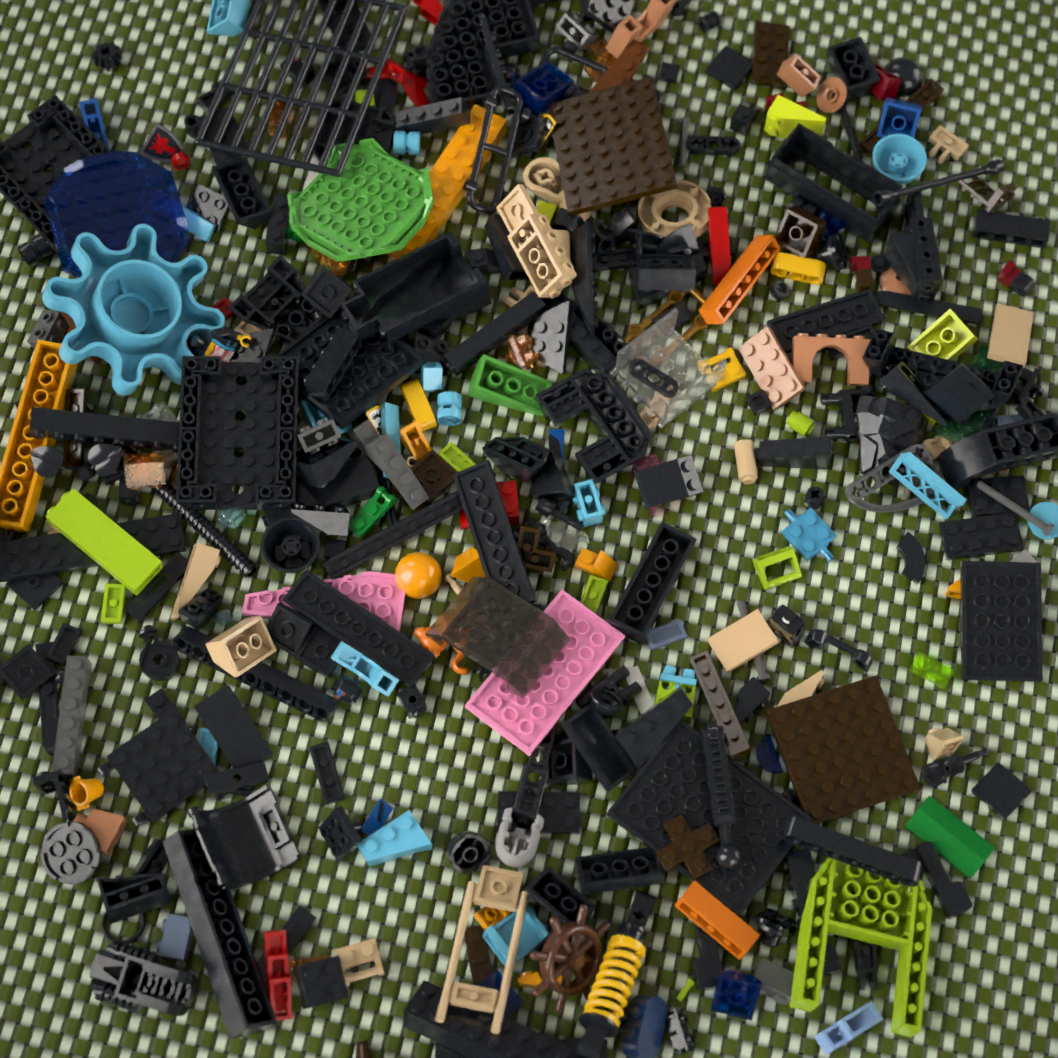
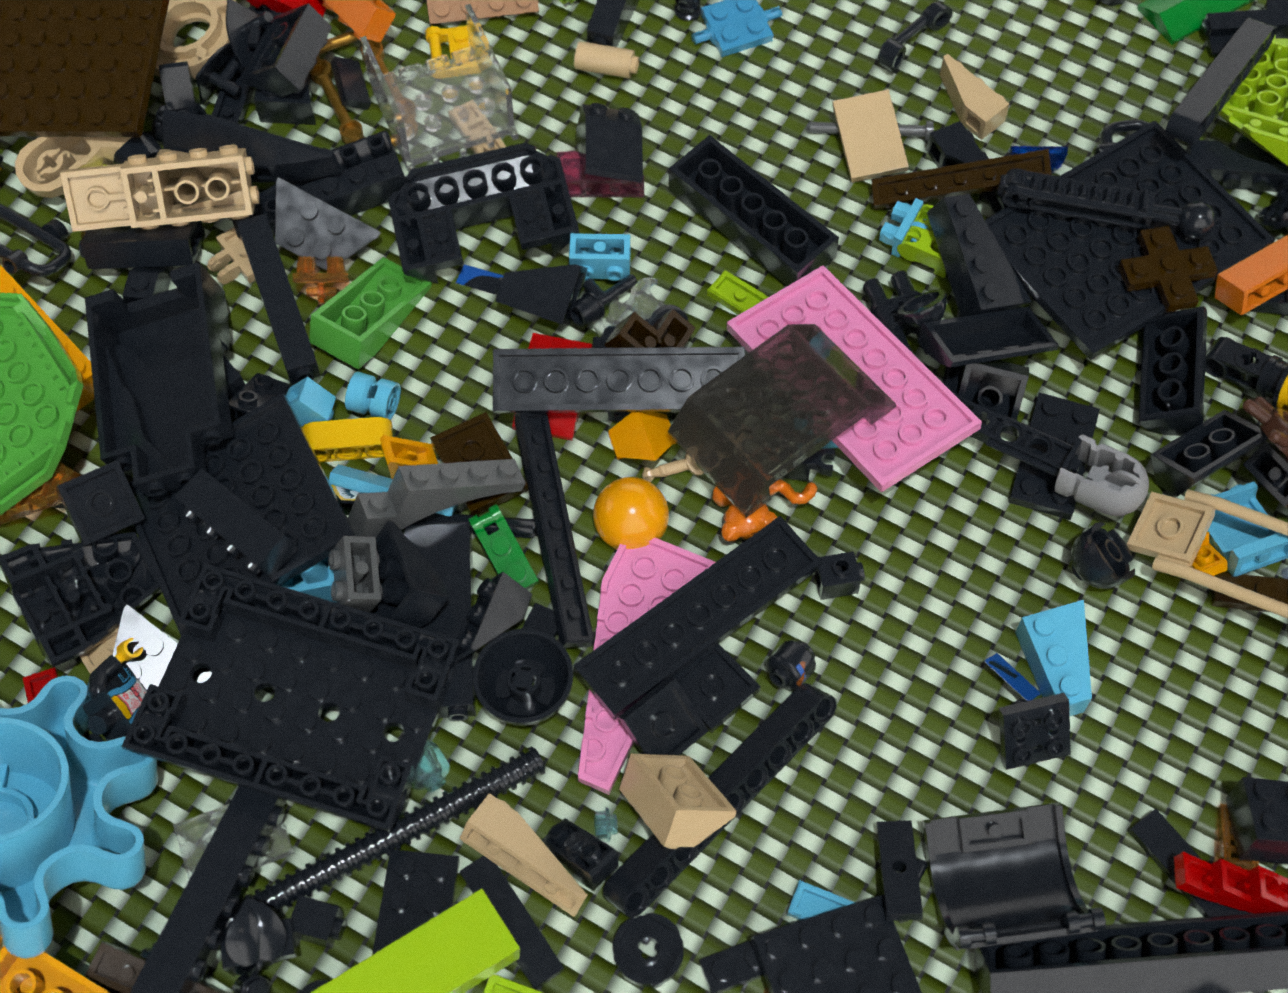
camera: 70 degrees left, 5 degrees down
clear orange slope [123,452,166,490] -> none
black plate [138,625,159,647] -> none
black slope [194,684,274,768] -> none
black tile [309,741,345,805] -> none
medium azure arch [331,641,399,697] -> none
tan plate [334,938,385,986] -> none
lime plate [438,442,476,472] -> none
black wedge [482,437,549,483] -> none
light orange slope [574,548,618,582] -> none
white sticker [626,666,654,714] -> none
black beam [629,358,679,398] -> none
sand blue tile [646,619,688,651] -> none
black plate [746,390,772,416] -> none
lime tile [752,546,802,590] -> none
dark brown plate [765,675,921,824] -> none
black torso [766,604,805,648] -> none

